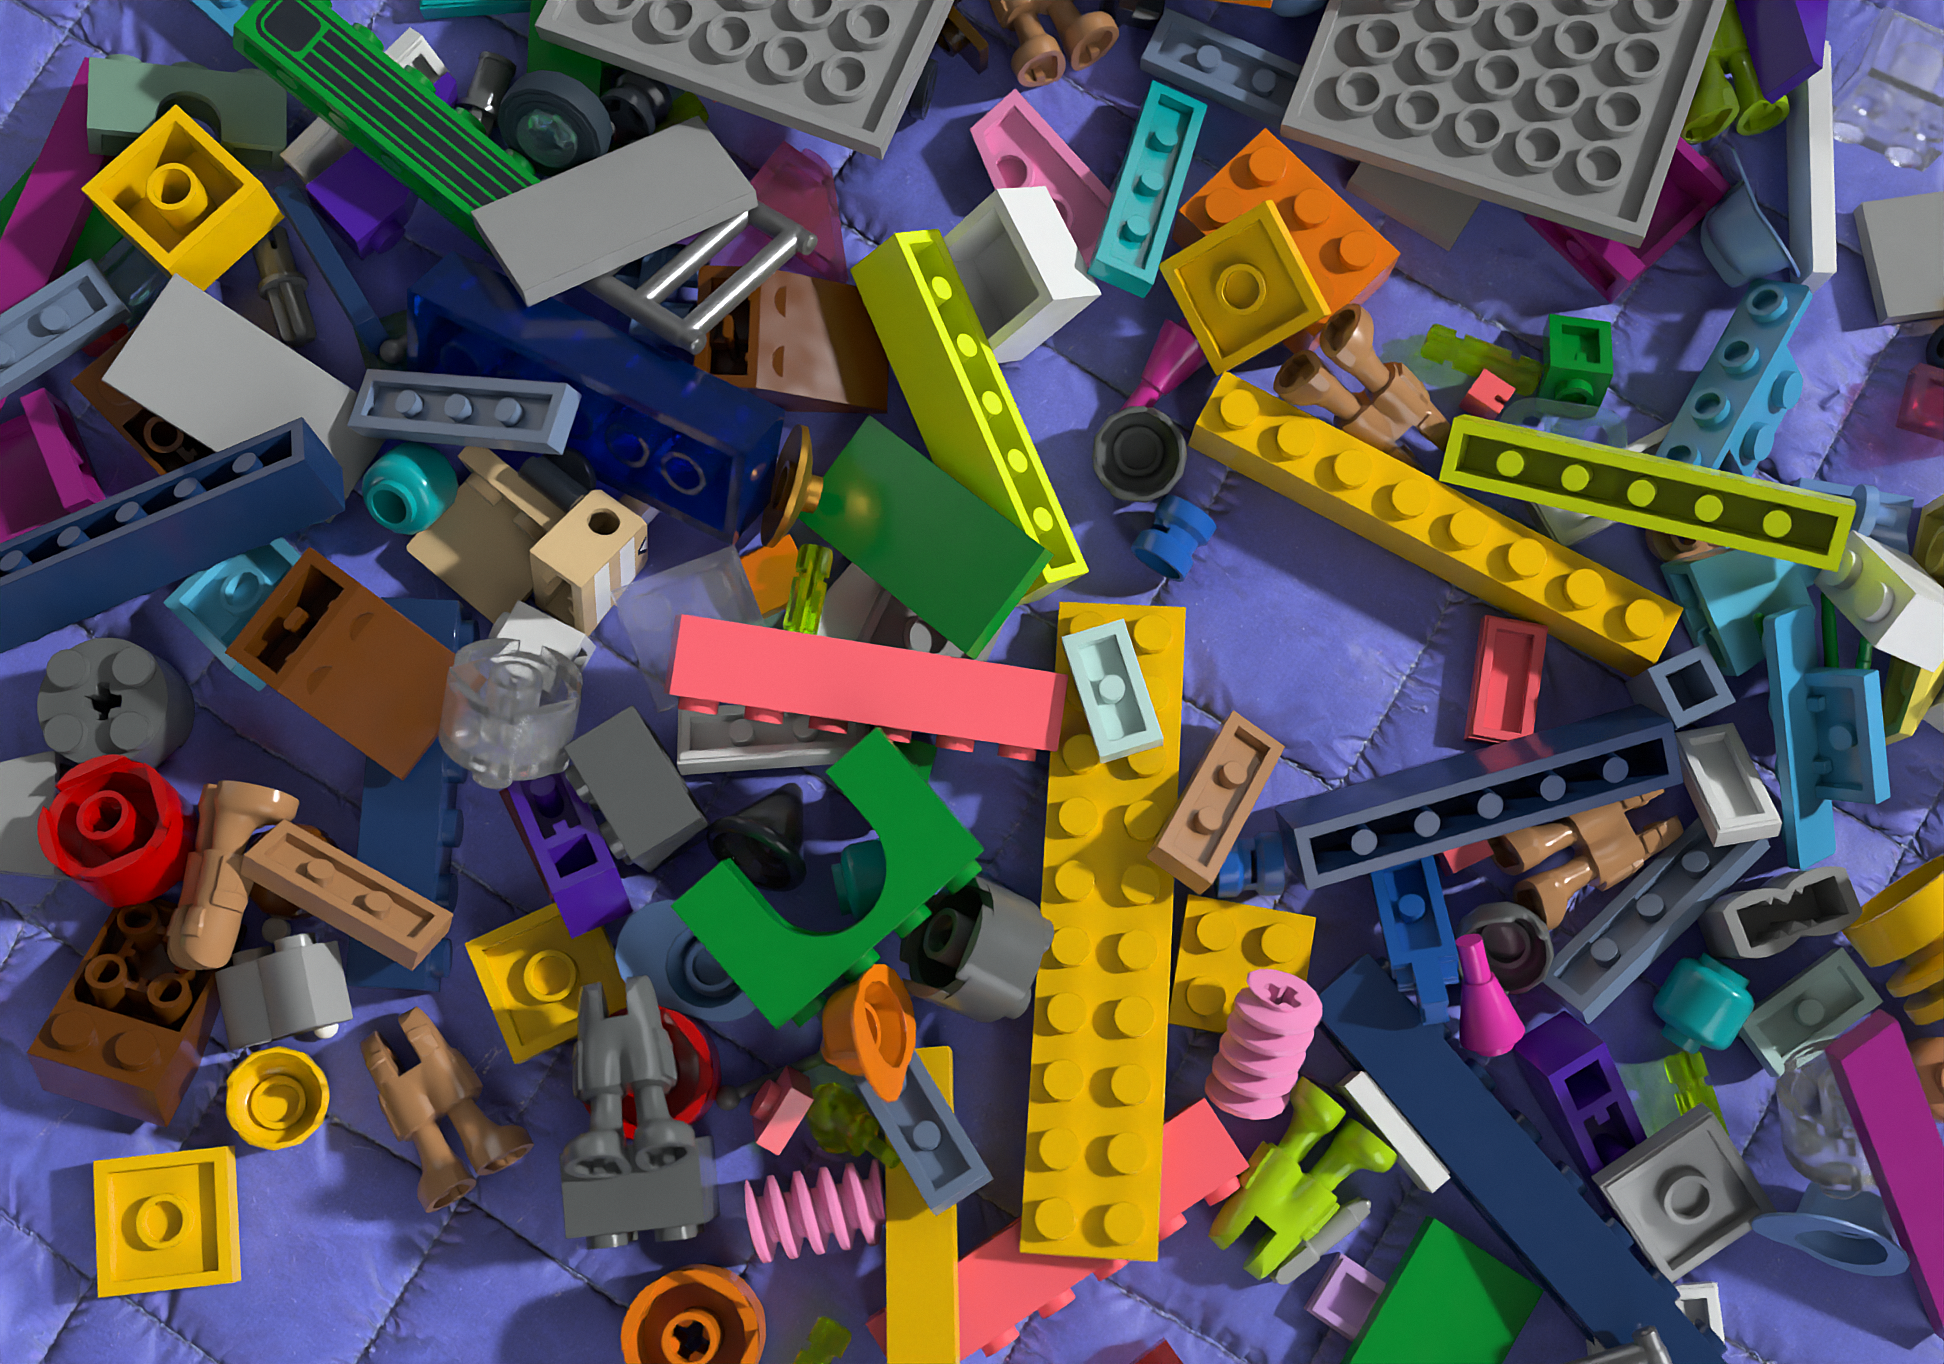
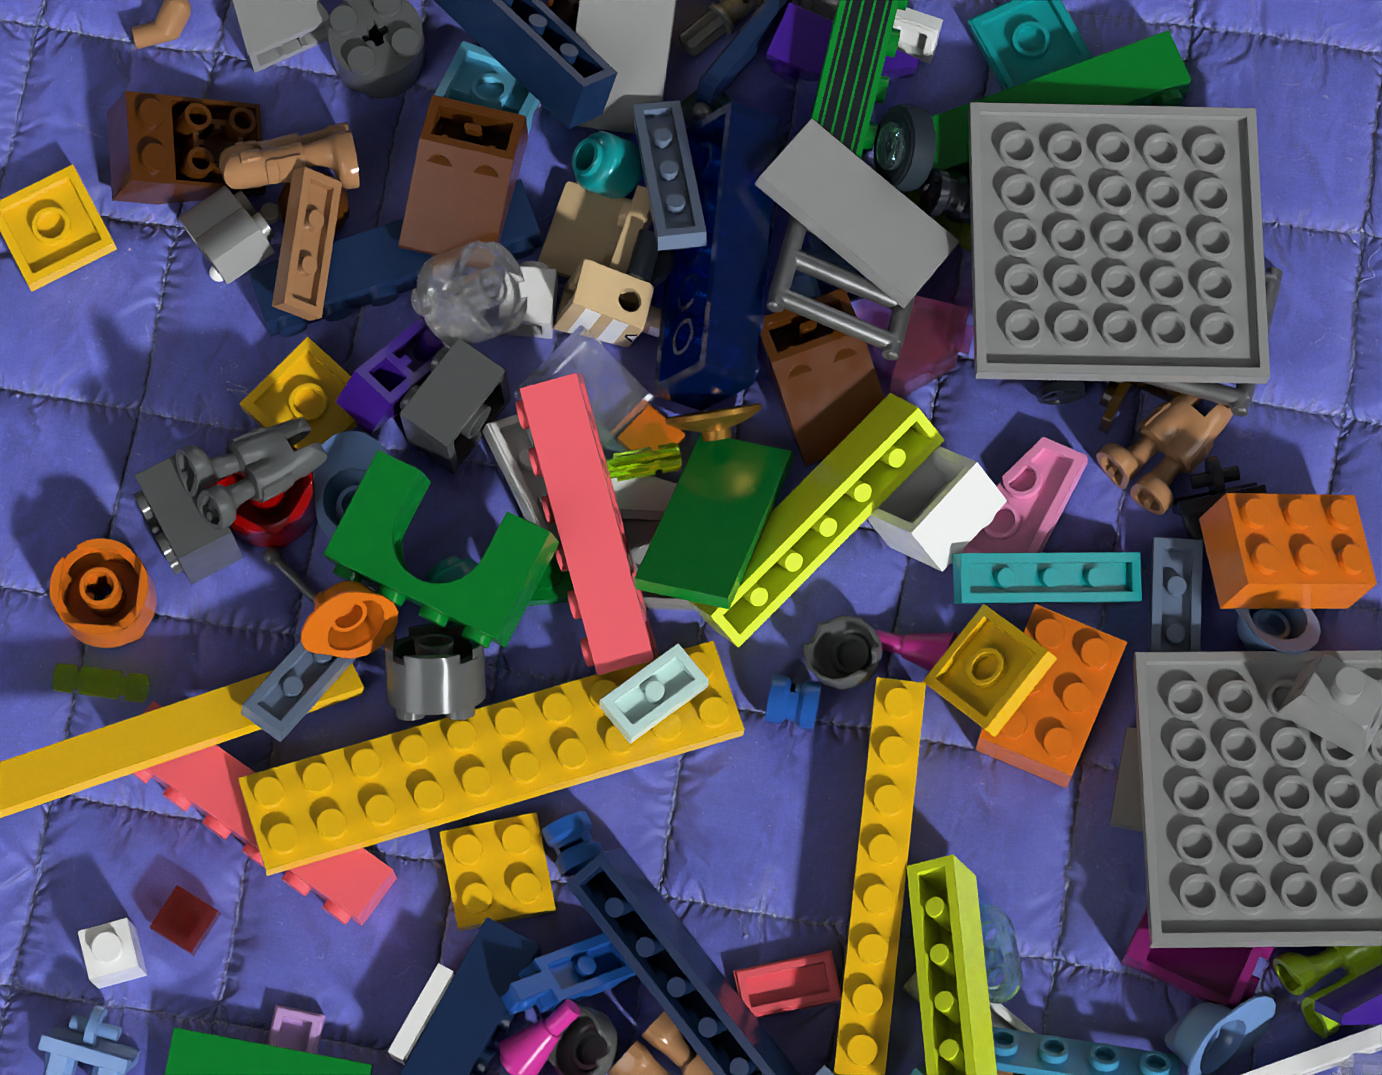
camera: 70 degrees right, 5 degrees down
red brick [37,754,199,908] -> none
yellow hair [225,1046,330,1151] -> none
medium nougat piece [360,1006,534,1213] -> none
dark grey axle [455,51,517,138] -> none
clear smoke hat [706,782,807,892] -> none
bright pink piece [745,1158,886,1263] -> none
coral plate [750,1065,814,1156] -> none
clear neon green piece [804,1082,901,1169] -> none
medium nougat plate [1146,710,1285,895] -> none
bright pink piece [1204,969,1322,1120] -> none
lime piece [1208,1076,1399,1281] -> none
light grey piece [1268,1196,1371,1285] -> none
medium nougat piece [1273,303,1452,473] -> none
clear neon green axle [1420,323,1543,396] -> none
coral piece [1434,839,1494,877] -> none
coral piece [1458,368,1516,421] -> none
green bracket [1535,314,1614,417] -> none

